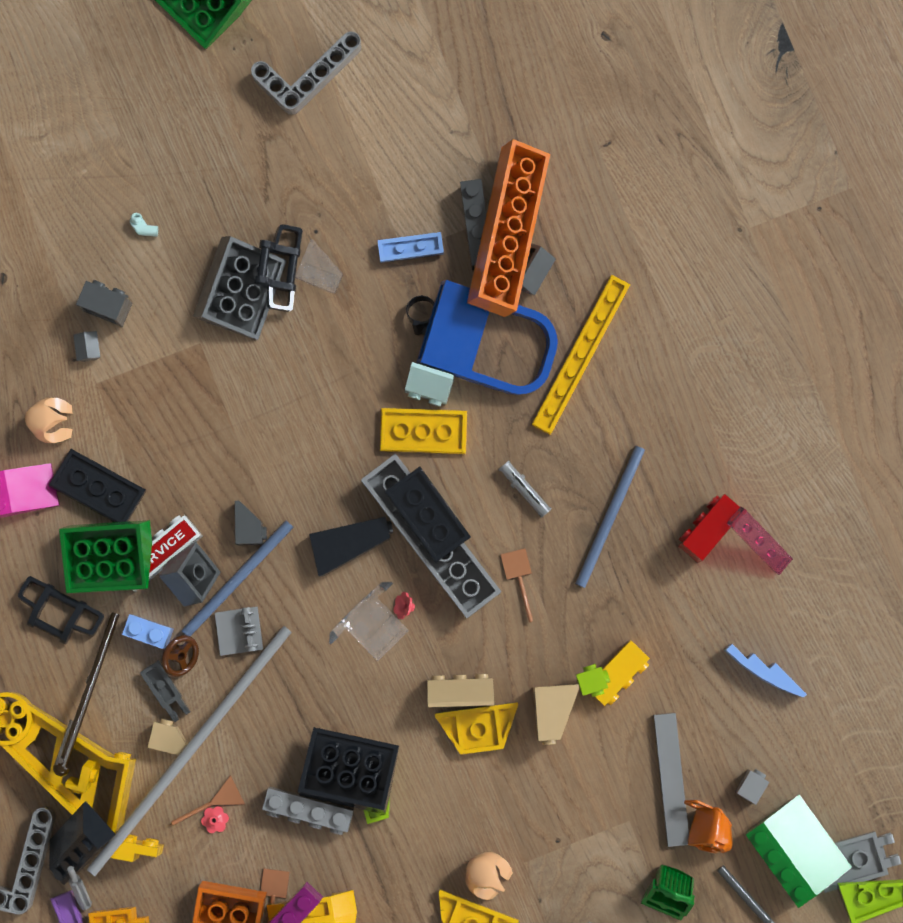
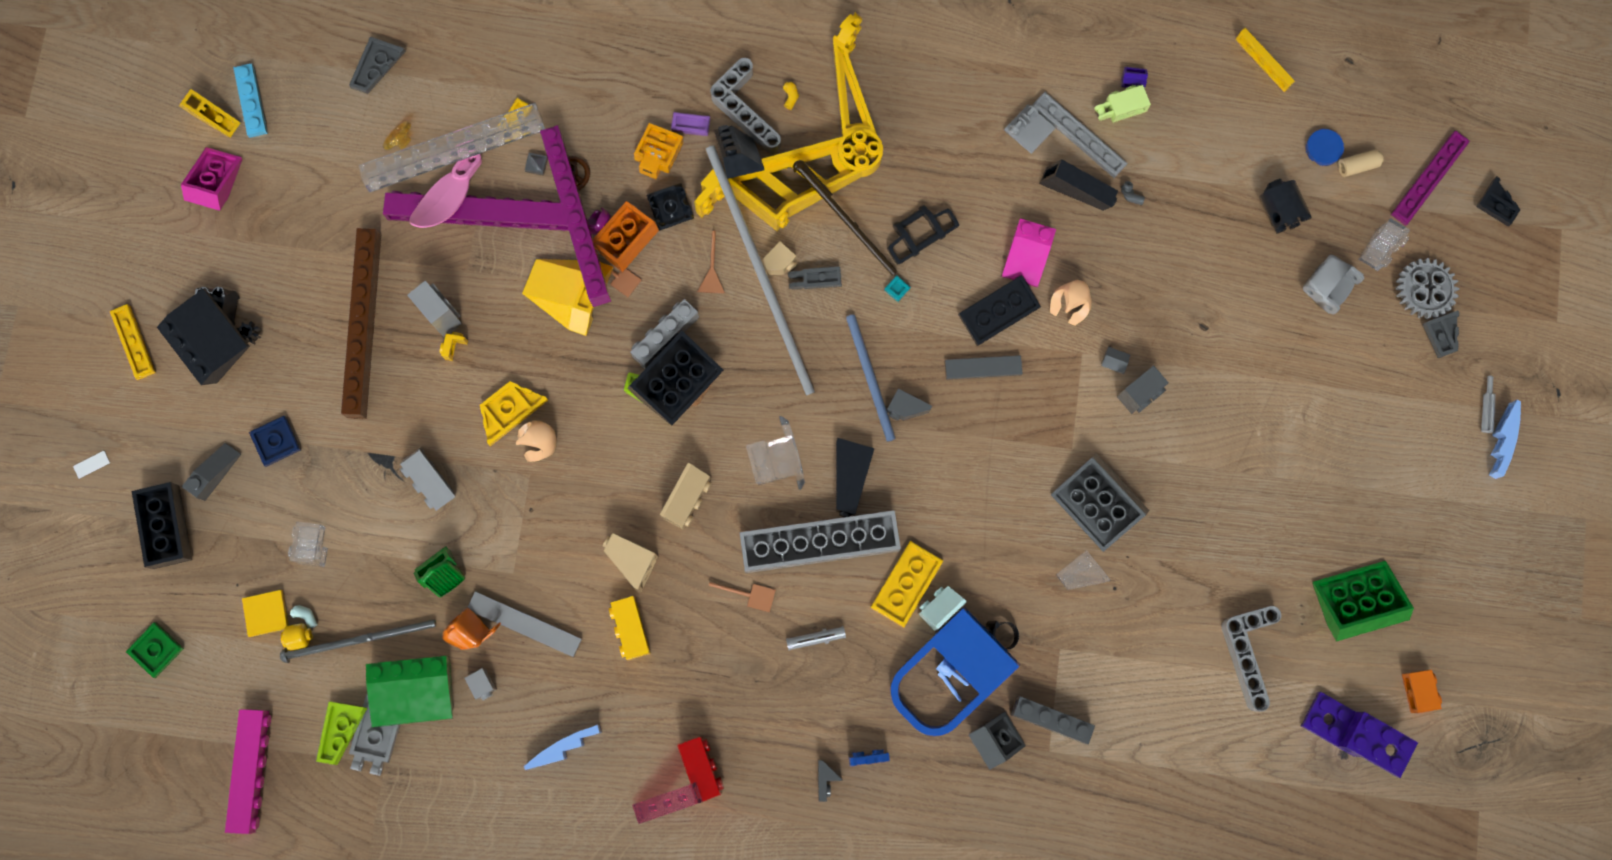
camera: 115 degrees right, 5 degrees down
green slope [59,520,152,593] -> none
yellow bracket [64,760,98,794] -> none
light grey axle [67,866,92,910] -> none
light blue brick [122,614,174,649] -> none
light aqua arm [130,213,159,237] -> none
brick [133,515,203,592] -> none
dark grey slope [159,542,221,606] -> none
reddish brown piece [162,635,199,677] -> none
coral plant [201,806,229,833] -> none
light grey hinge [215,607,263,656] -> none
black bar [254,224,303,312] -> none
light blue plate [377,232,444,263] -> none
black tile [384,466,471,563] -> none
coral plant [394,592,415,619] -> none
yellow wing [435,702,518,755] -> none
orange brick [467,139,550,317] -> none
yellow tile [532,275,631,435] -> none
sand blue piece [575,446,645,588] -> none
lime brick [575,664,610,697] -> none
none -> black slope [646,183,694,231]
none -> dark grey slope [818,760,843,802]
none -> blue wing [848,749,890,766]
none -> teal tile [884,275,911,302]
none -> light blue plant [936,658,969,702]
none -> dark grey tile [945,355,1023,380]

